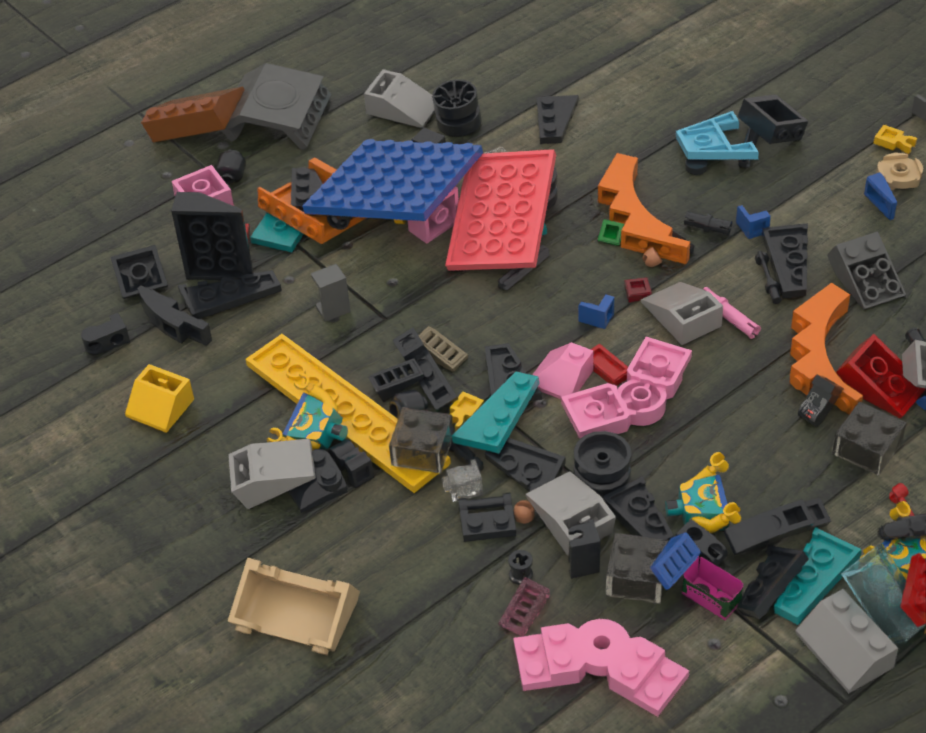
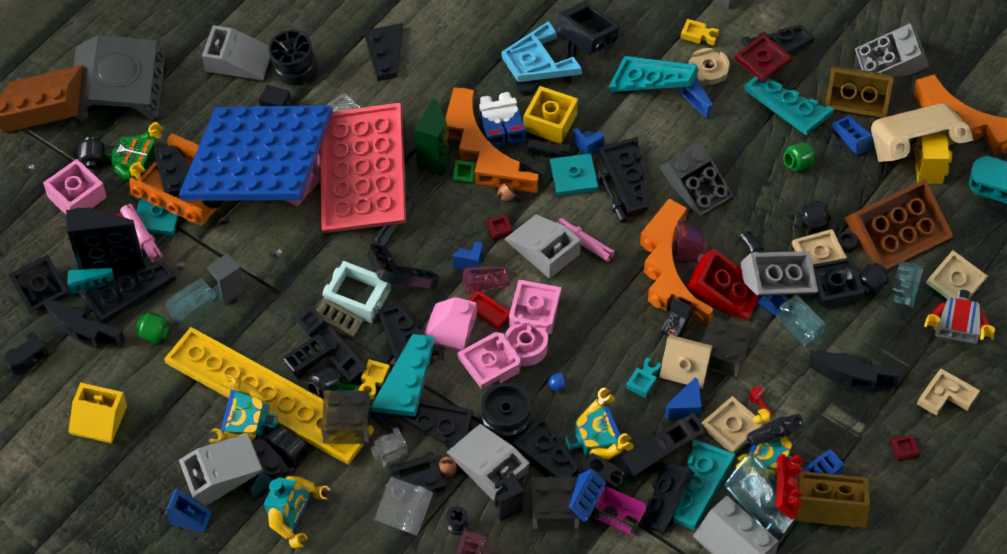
camera: 15 degrees left, 10 degrees up
none -> teal slope [68,268,115,295]
none -> torso [104,122,163,181]
none -> bright pink pin [120,204,163,263]
none -> green head [136,312,170,344]
none -> clear light blue hinge [166,277,216,323]
none -> blue slope [166,489,212,532]
none -> torso [264,476,330,548]
none -> light aqua window [323,261,391,324]
none -> black beam [367,244,439,289]
none -> clear hinge [374,477,434,536]
none -> dark green slope [414,99,450,175]
none -> clear pink slope [462,266,511,294]
none -> hips [479,92,526,147]
none -> yellow brick [523,86,578,144]
none -> blue hinge [549,372,566,392]
none -> teal plate [550,154,598,197]
none -> teal wing [609,56,699,92]
none -> teal plate [626,357,662,398]
none -> tan plate [659,335,712,389]
none -> blue slope [665,377,701,420]
none -> clear pink slope [676,220,708,263]
none -> tan plate [701,396,761,454]

